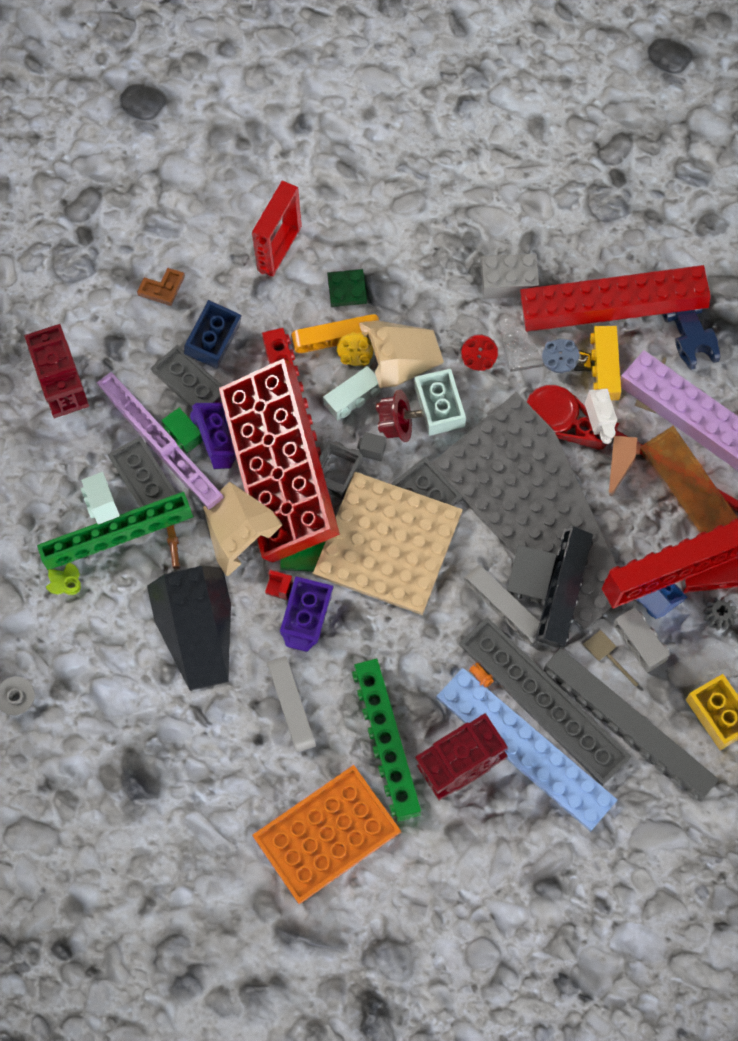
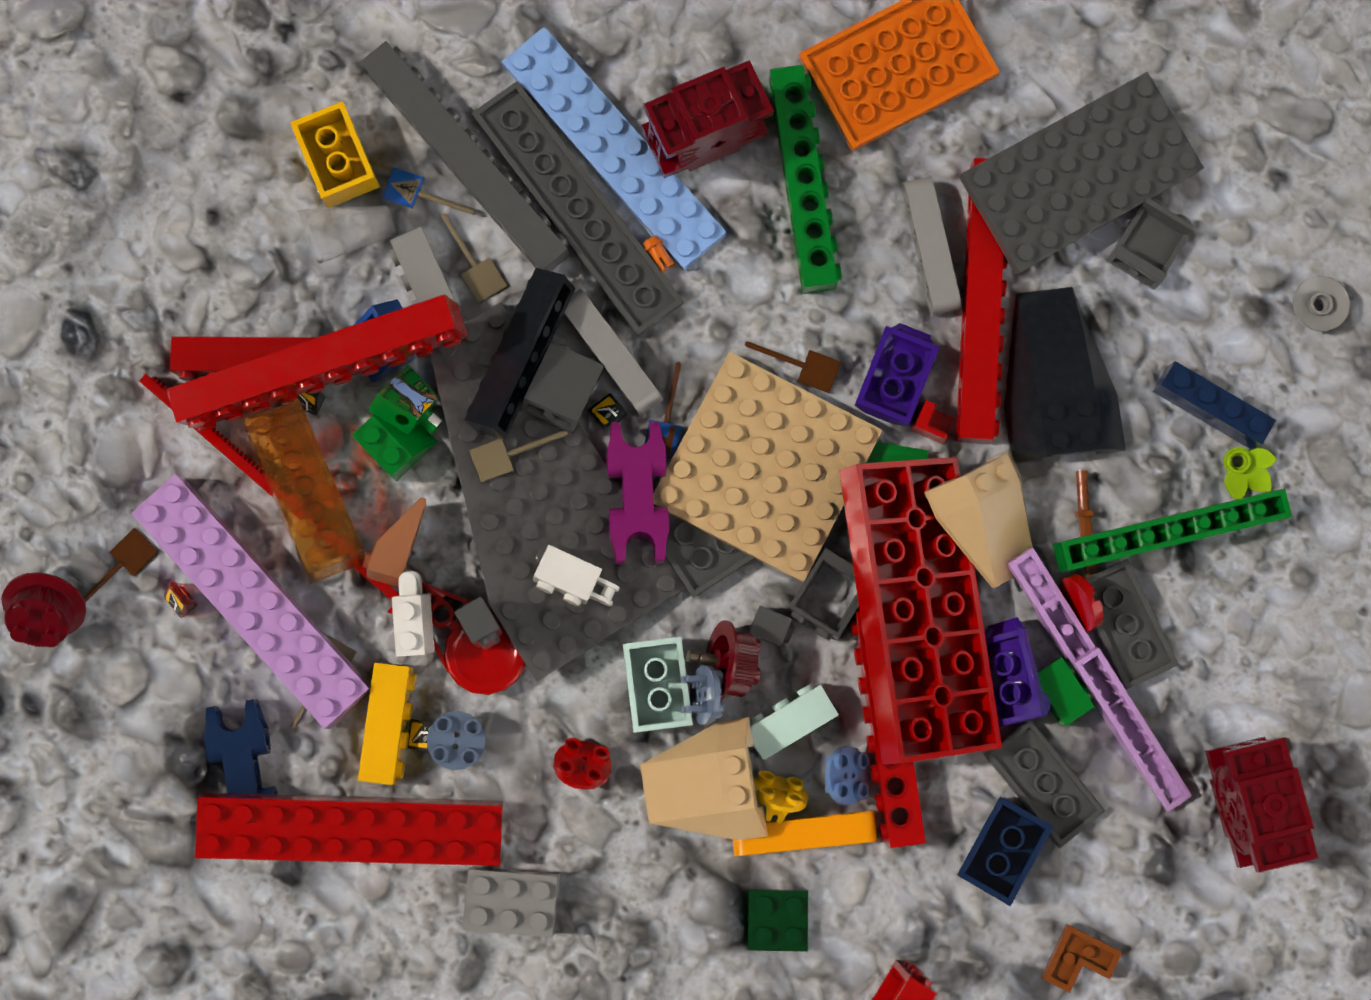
camera: 175 degrees left, 15 degrees up
light aqua brick [80,472,120,524] -> none
dark grey gear [703,597,738,631] -> none
none -> green slope [352,415,438,481]
none -> green torso [368,365,443,434]
none -> piece [381,167,476,215]
none -> dark grey brick [454,597,504,650]
none -> dark tan piece [469,430,568,483]
none -> white brick [533,544,620,607]
none -> slope [588,393,627,432]
none -> magenta piece [606,421,669,565]
none -> piece [644,362,683,459]
none -> sand blue plate [681,665,724,725]
none -> reddish brown piece [745,341,841,394]
none -> medium blue plate [825,746,870,806]
none -> red brick [955,158,1008,444]
none -> dark grey plate [958,71,1204,275]
none -> red tile [1060,574,1104,631]
none -> dark grey panel [1106,198,1196,290]
none -> dark blue brick [1152,361,1276,450]

